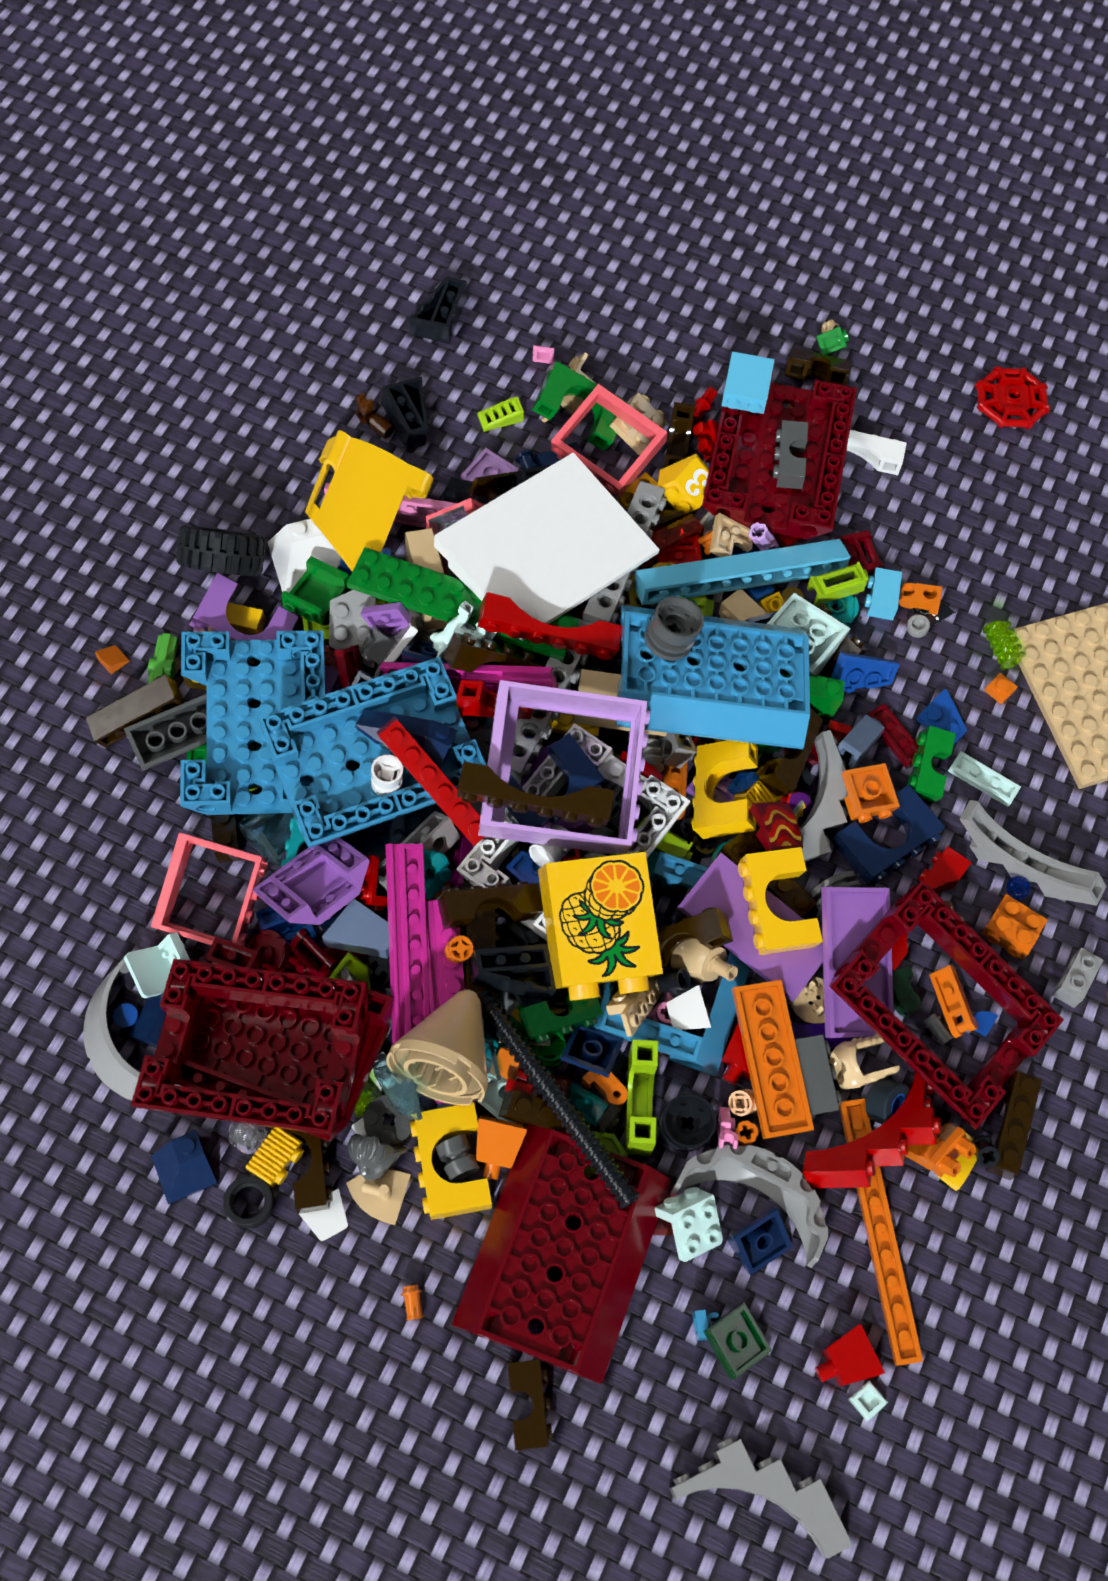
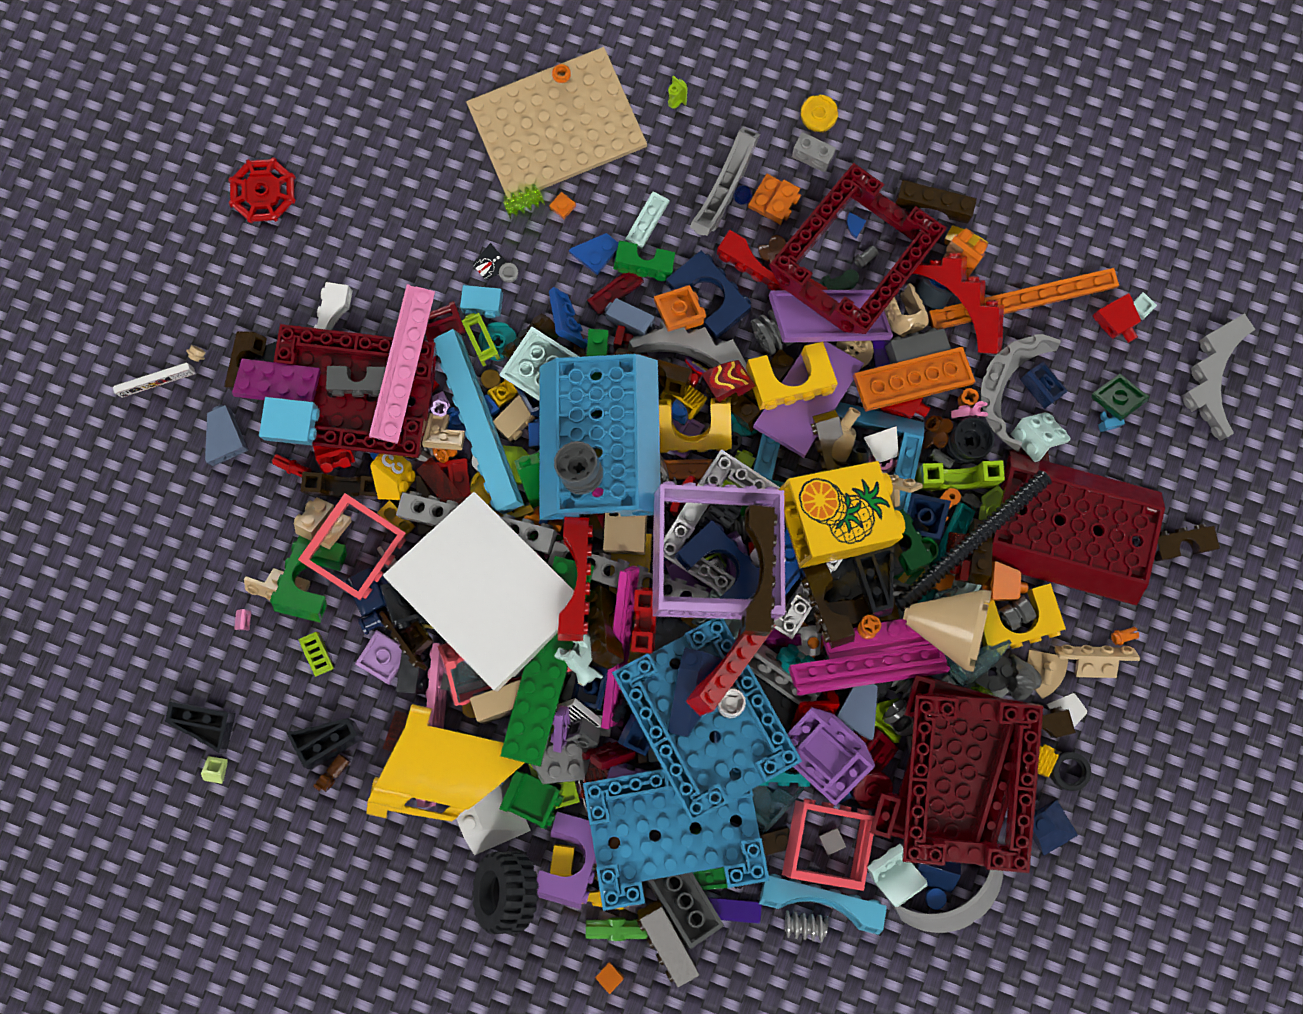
camera: 90 degrees left, 15 degrees up
light nougat wheel [728,1089,757,1116] -> none
green bracket [816,327,850,355] -> none
orange leg [898,583,943,615] -> none
orange plate [929,965,978,1038] -> none
black bush [971,1135,1000,1168] -> none
none -> white tile [113,363,196,397]
none -> yellowish green slope [201,756,228,784]
none -> sand blue slope [205,405,249,466]
none -> magenta plate [232,359,321,402]
none -> bright pink plate [369,284,435,444]
none -> dark purple tile [707,897,762,924]
none -> medium azure arch [759,874,887,935]
none -> light grey piece [784,910,828,942]
none -> light grey tile [819,827,846,855]
none -> reddish brown plate [922,416,954,449]
none -> dark grey pin [929,448,955,469]
none -> tan bracket [1055,645,1140,678]

